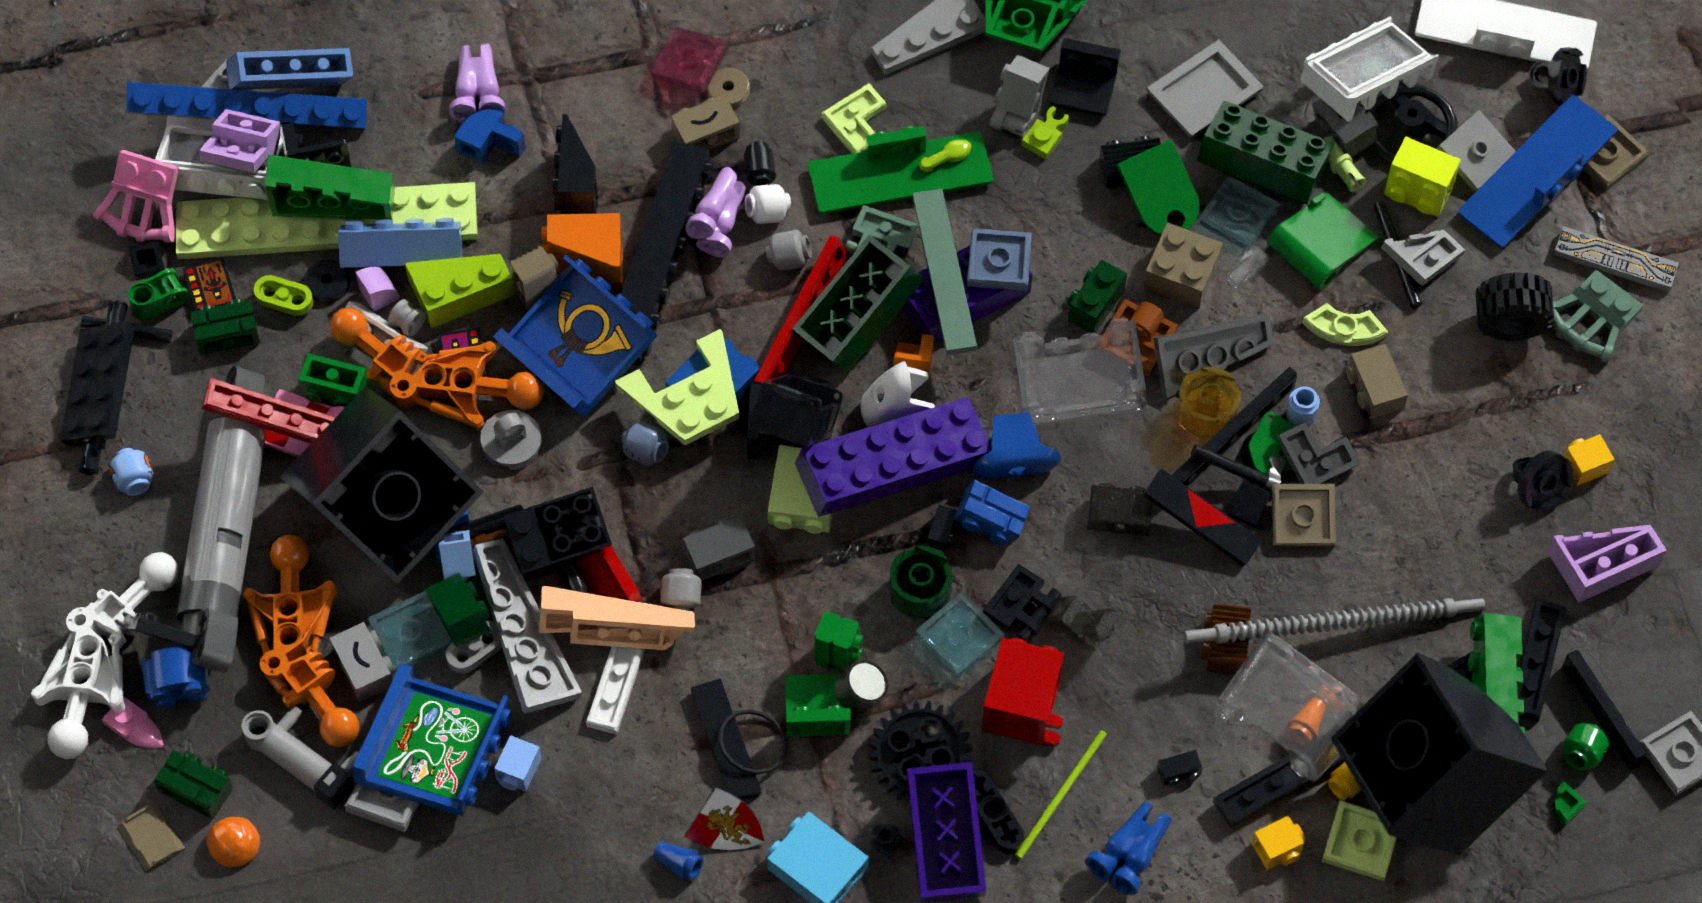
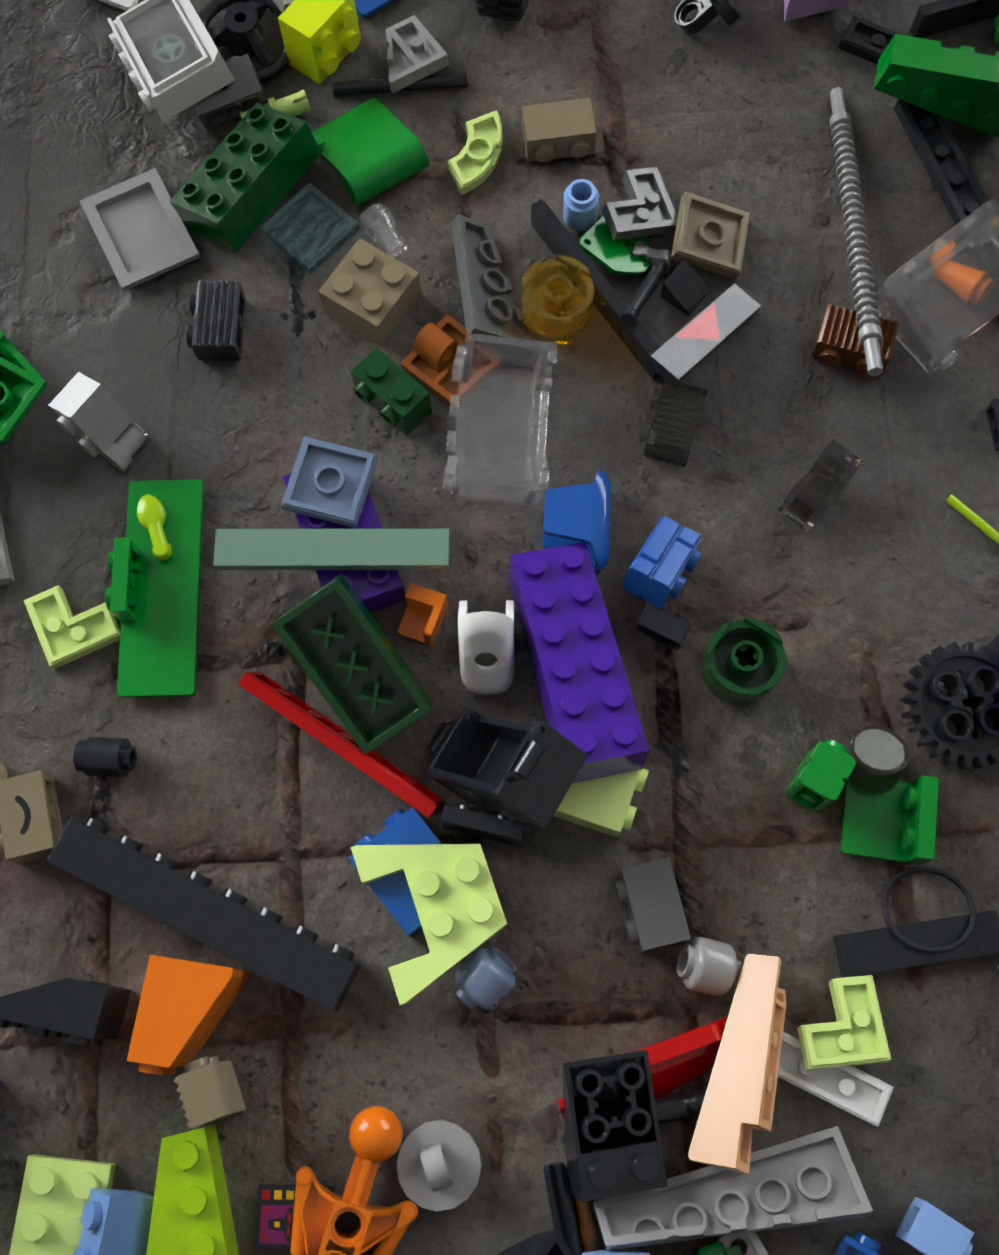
camera: 75 degrees left, 10 degrees up
blue panel [493,255,658,418] -> none
lavender piece [686,167,746,257] -> none
white head [745,184,791,224] -> none
light grey head [765,230,812,272] -> none
sand green plate [845,205,919,262] -> none
clear light blue plate [915,592,1005,678] -> none
red container [981,638,1064,746] -> none
black plate [983,564,1062,642] -> none
lime plate [1021,107,1069,160] -> none
black bracket [1049,38,1121,117] -> none
green tile [1116,139,1199,236] -> none
none -> yellowish green tile [797,975,892,1071]

